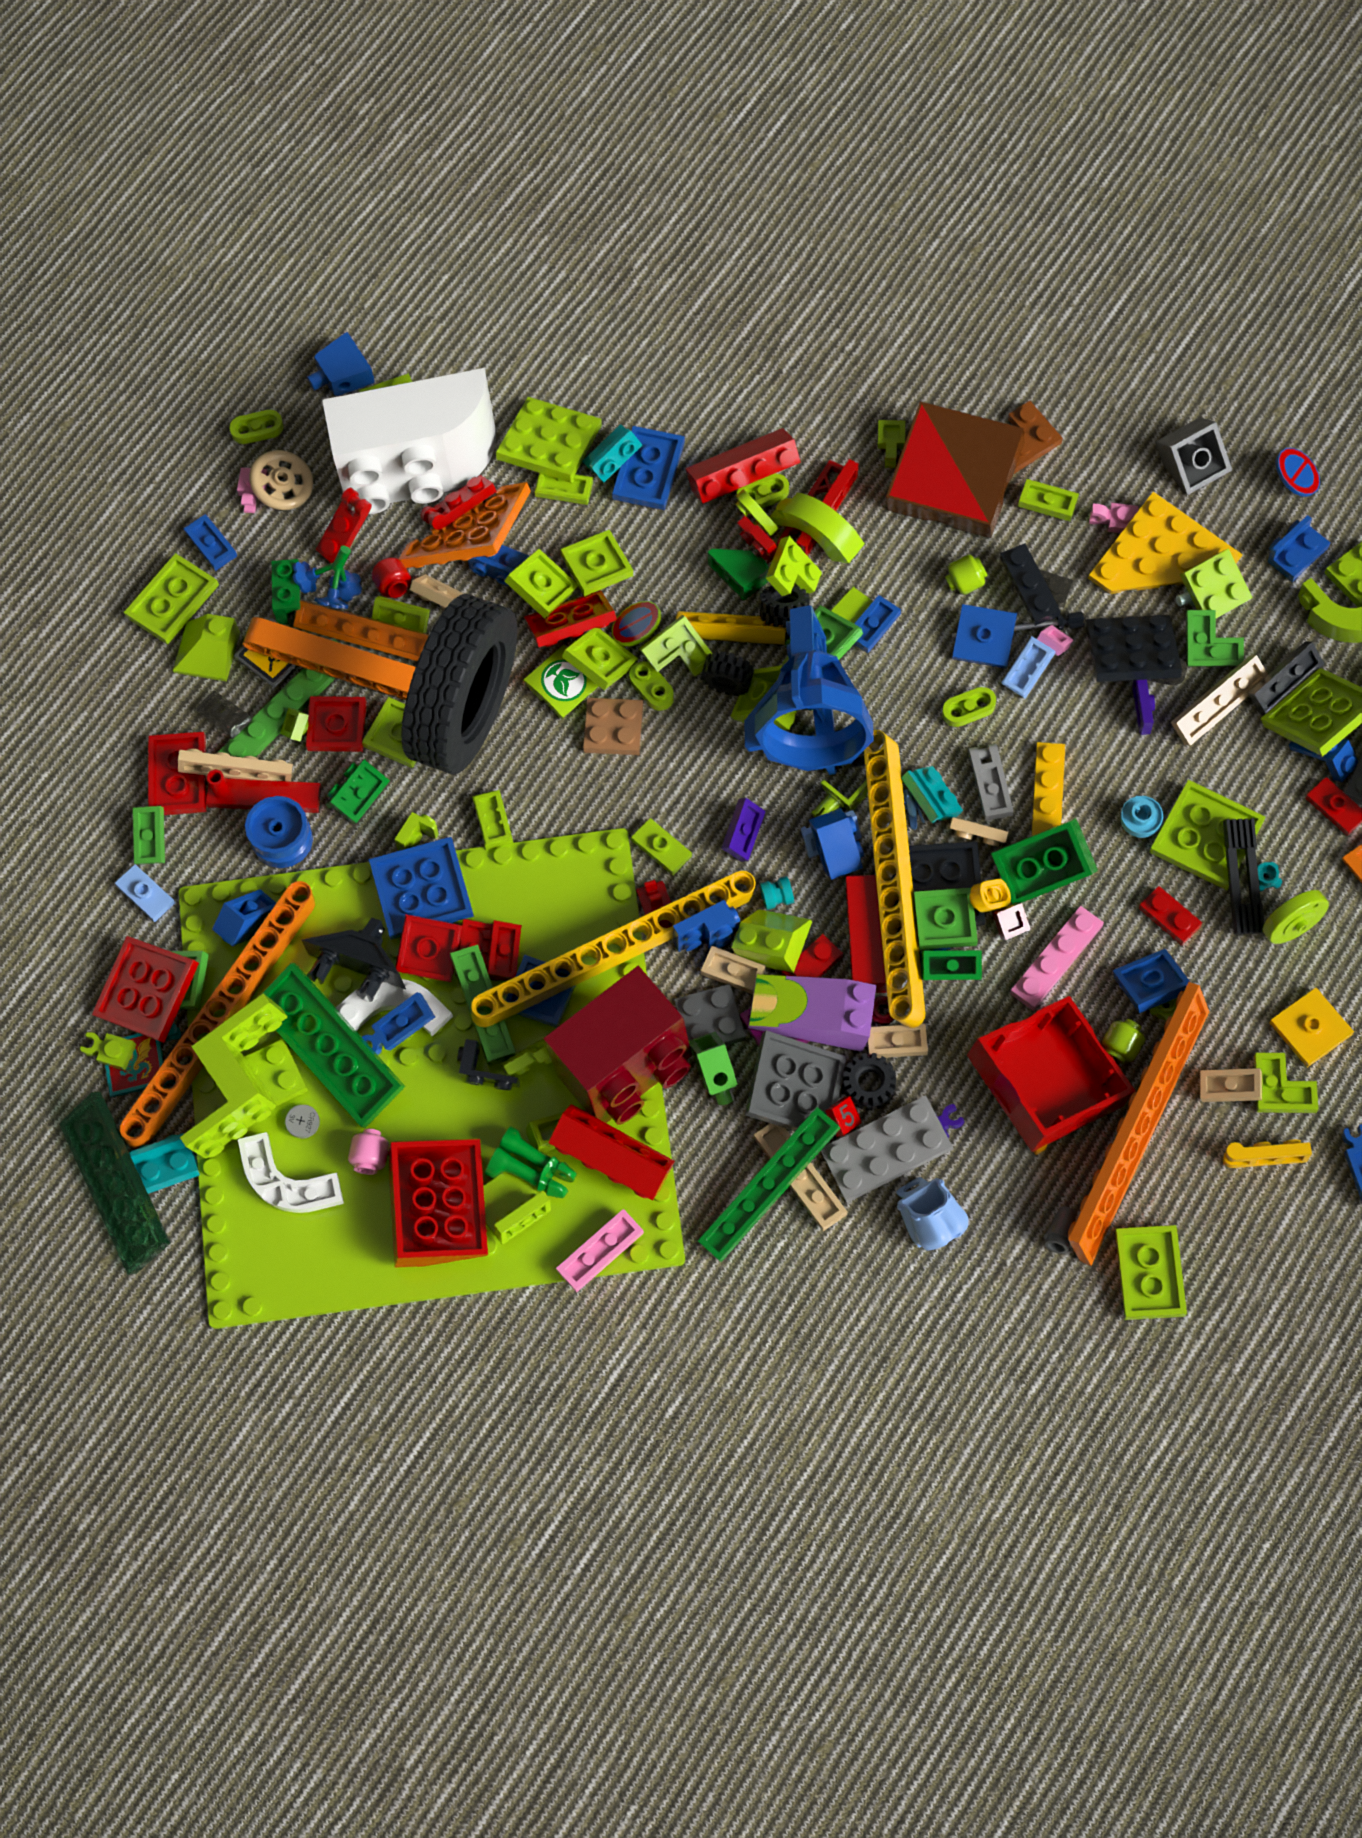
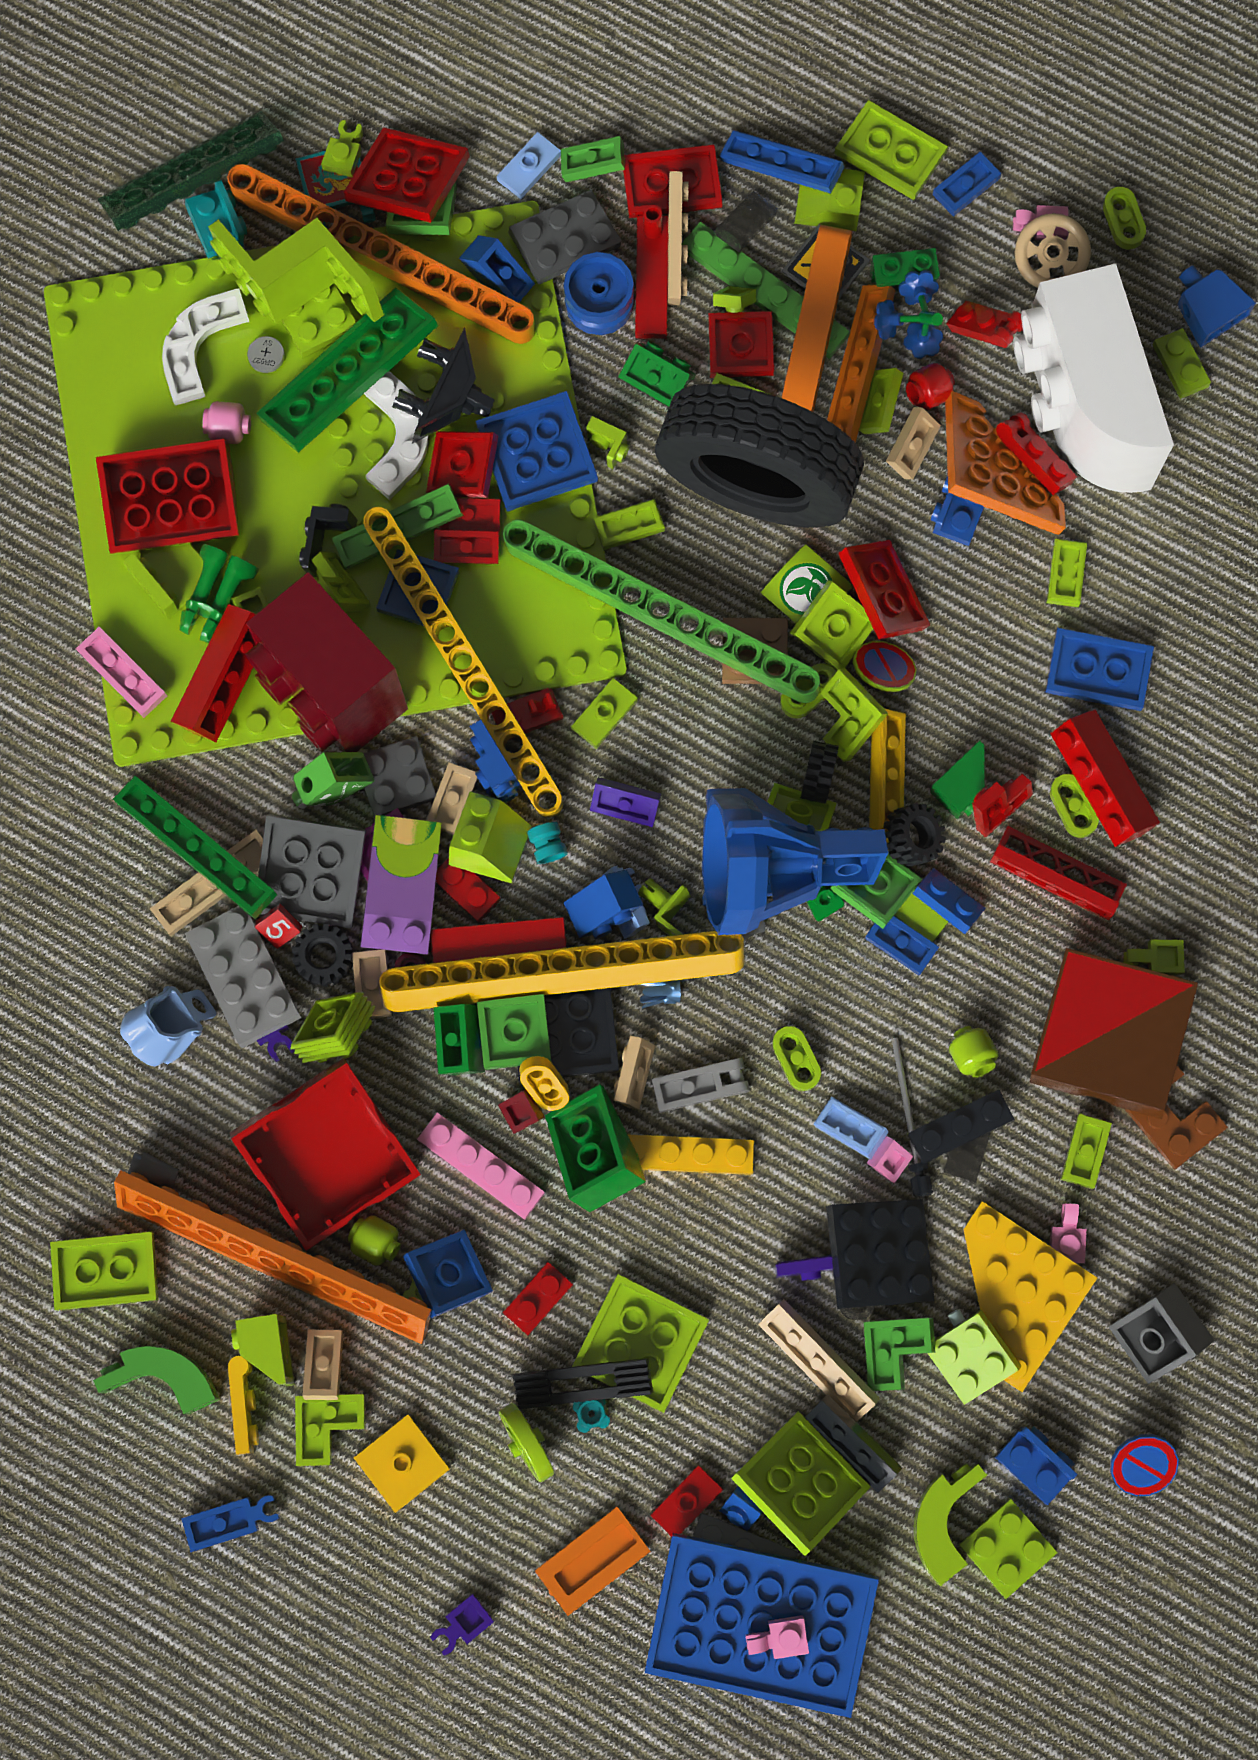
camera: 85 degrees right, 10 degrees up
blue plate [362,992,436,1055] -> none
lime plate [496,397,602,482] -> none
lime plate [504,549,578,618] -> none
lime plate [560,529,633,596] -> none
teal bracket [582,424,642,482] -> none
lime plate [735,489,779,536] -> none
lime plate [766,536,822,596] -> none
lime arch [770,492,865,563] -> none
teal plate [901,766,963,823] -> none
blue plate [952,604,1017,669] -> none
medium azure plate [1120,796,1163,838] -> none
none -> bright green arch [93,1346,220,1414]
none -> lime slope [231,1314,295,1386]
none -> lime brick [290,992,376,1063]
none -> bright green beam [503,520,820,703]
none -> dark grey plate [508,190,622,285]
none -> blue tile [719,130,845,194]
none -> blue plate [912,868,986,934]

